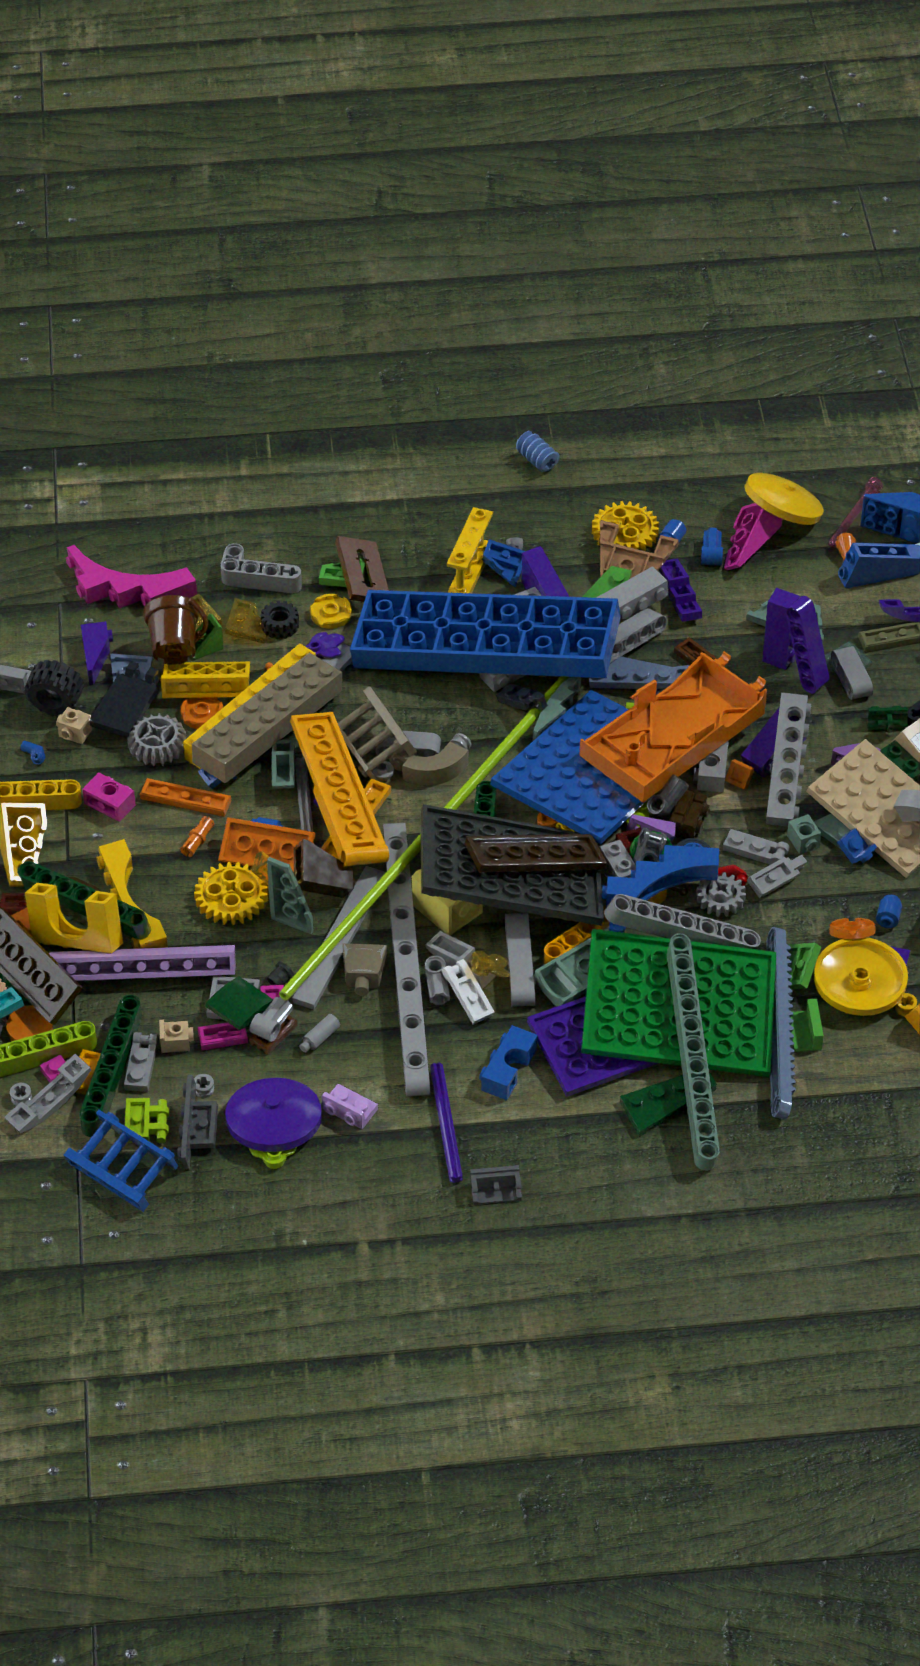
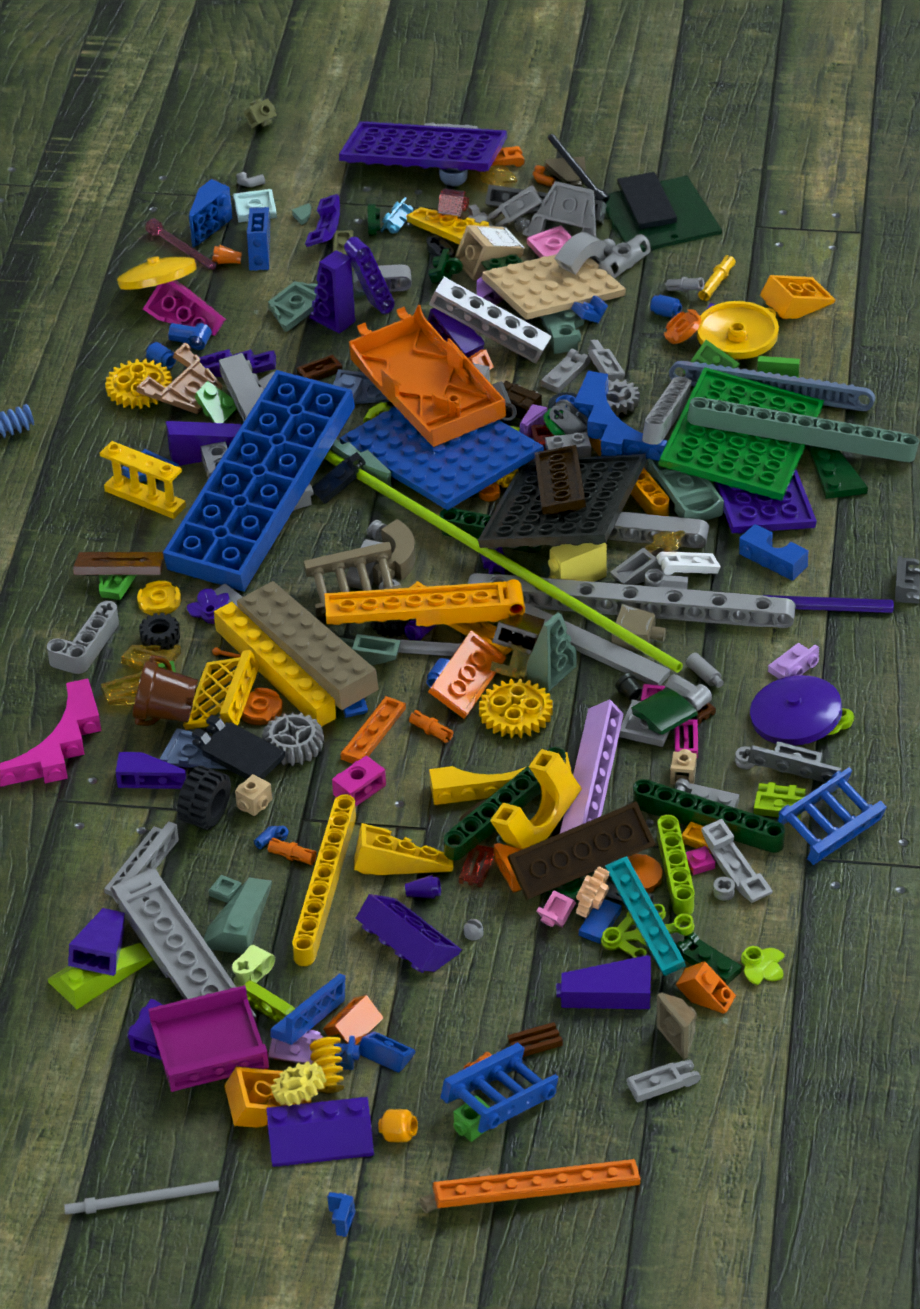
camera: 75 degrees left, 5 degrees down
none -> orange pin [268,838,317,865]

